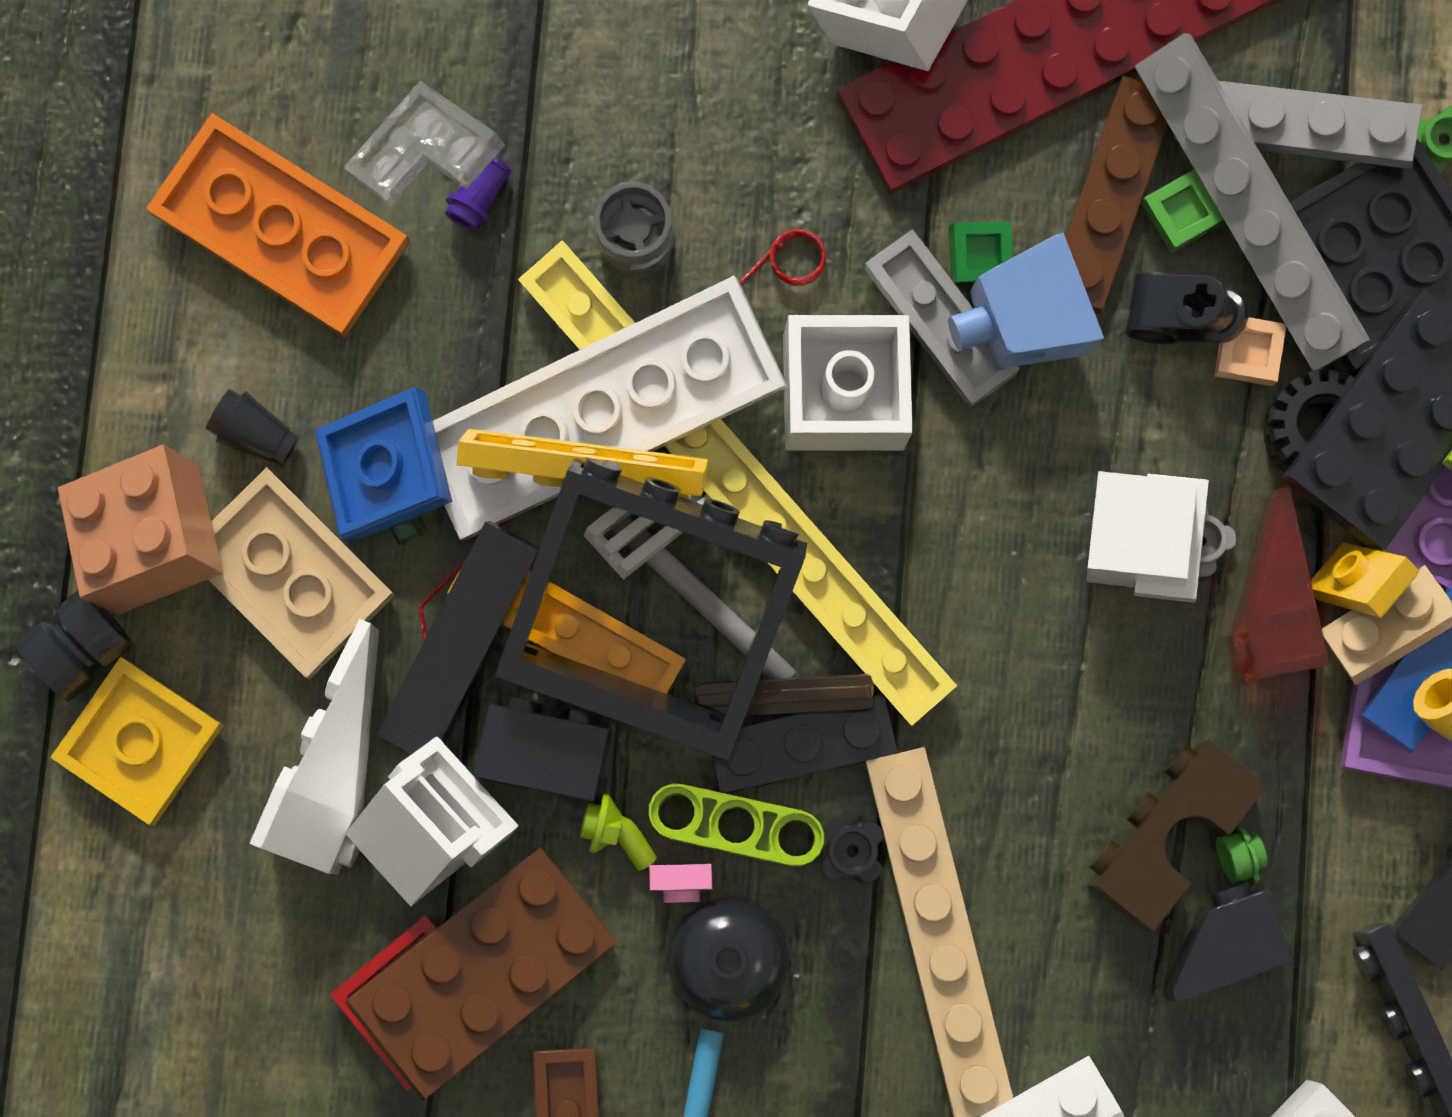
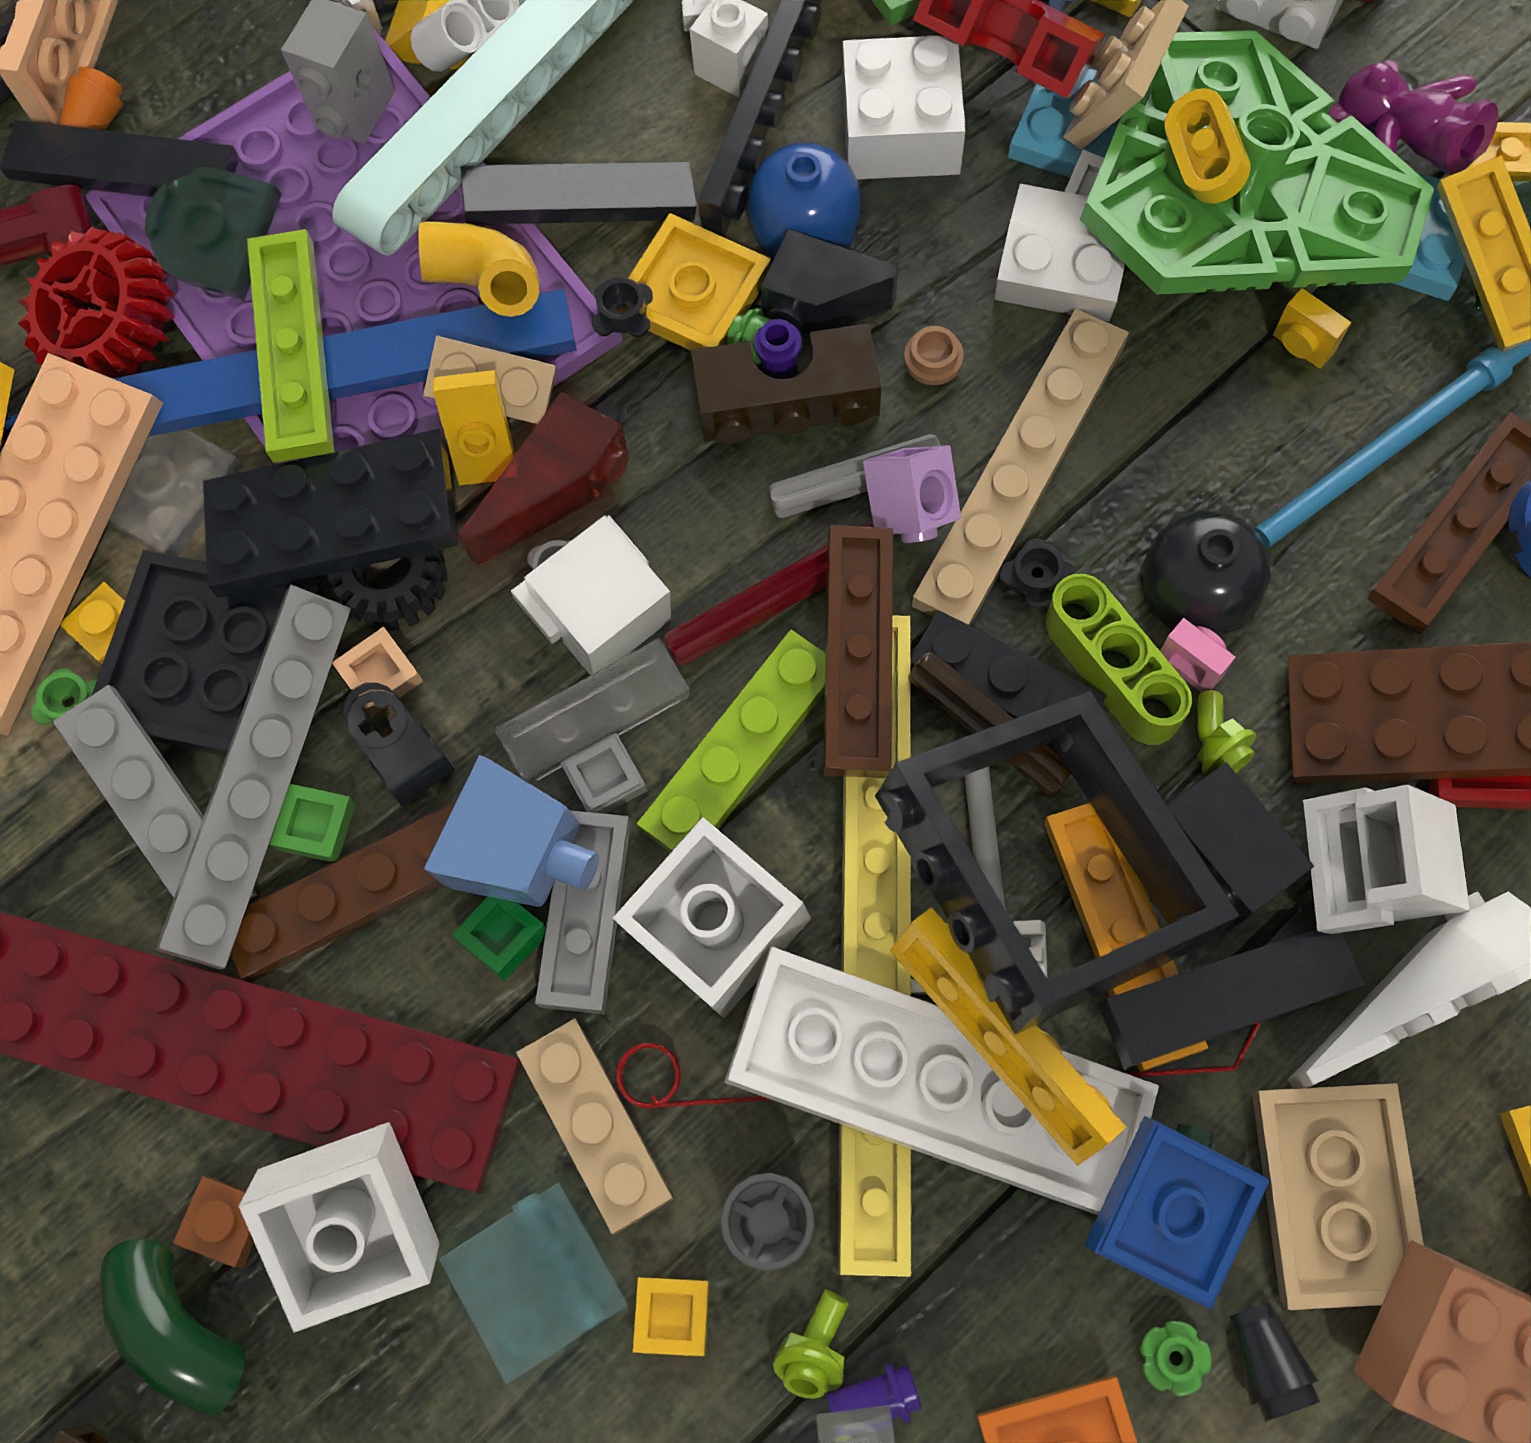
camera: 135 degrees left, 10 degrees down
none -> clear light blue hinge [439,1183,628,1385]
none -> clear tile [494,638,691,784]
none -> tan plate [516,1018,674,1235]
none -> light grey tile [560,732,648,814]
none -> black plate [591,277,653,338]
none -> yellow plate [617,213,771,351]
none -> yellow plate [633,1277,710,1356]
none -> lime plate [637,630,826,853]
none -> dark red axle [664,523,874,665]
none -> blue cylinder [748,142,861,257]
none -> dark purple pin [754,319,802,379]
none -> light grey axle [769,434,941,518]
none -> lime plate [773,1290,849,1399]
none -> reddish brown plate [823,525,893,778]
none -> lavender brick [863,445,961,543]
none -> medium nougat plate [904,326,964,385]
none -> bright green plate [1140,1321,1212,1396]

